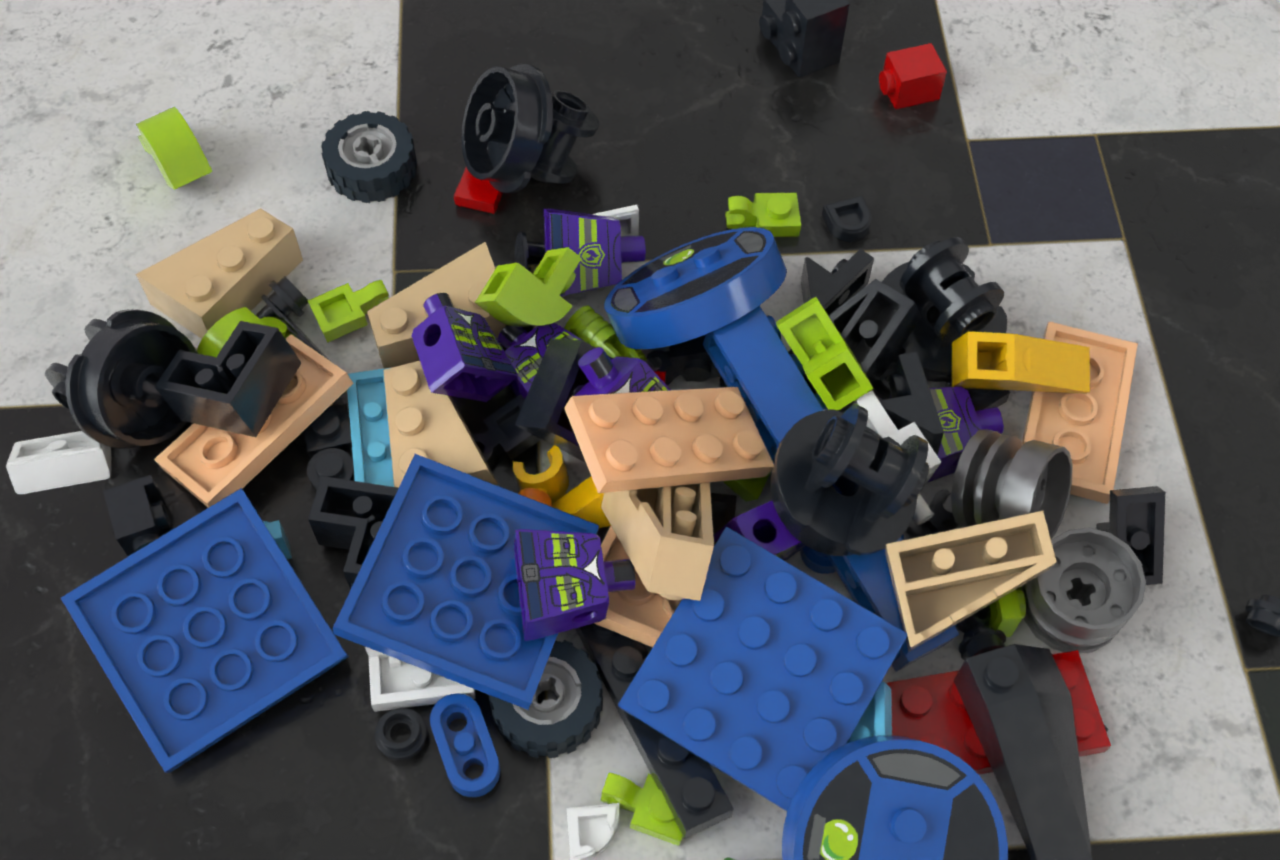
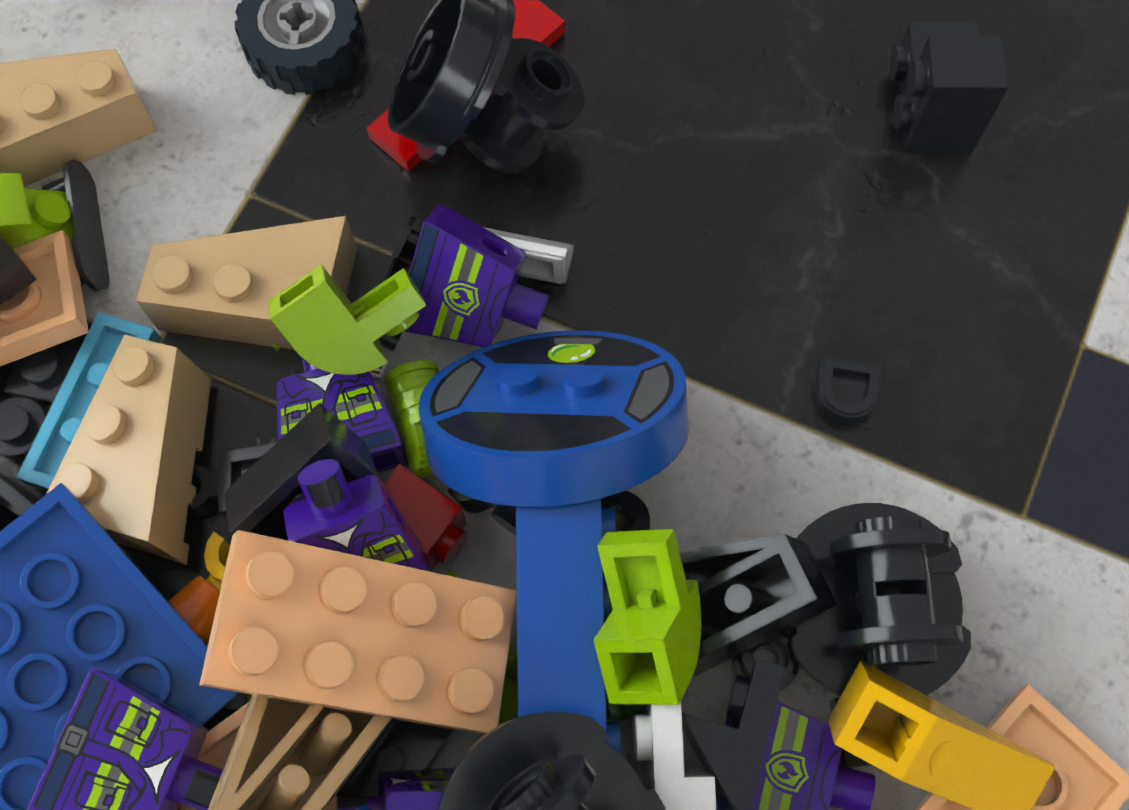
camera: 30 degrees right, 10 degrees up
black plate [269,276,308,317] -> none
lime plate [307,280,389,343] -> none
dark purple torso [411,293,519,402] -> none
lime plate [725,193,801,237] -> none
black slope [801,249,874,316] -> none
red brick [879,43,947,110] -> none

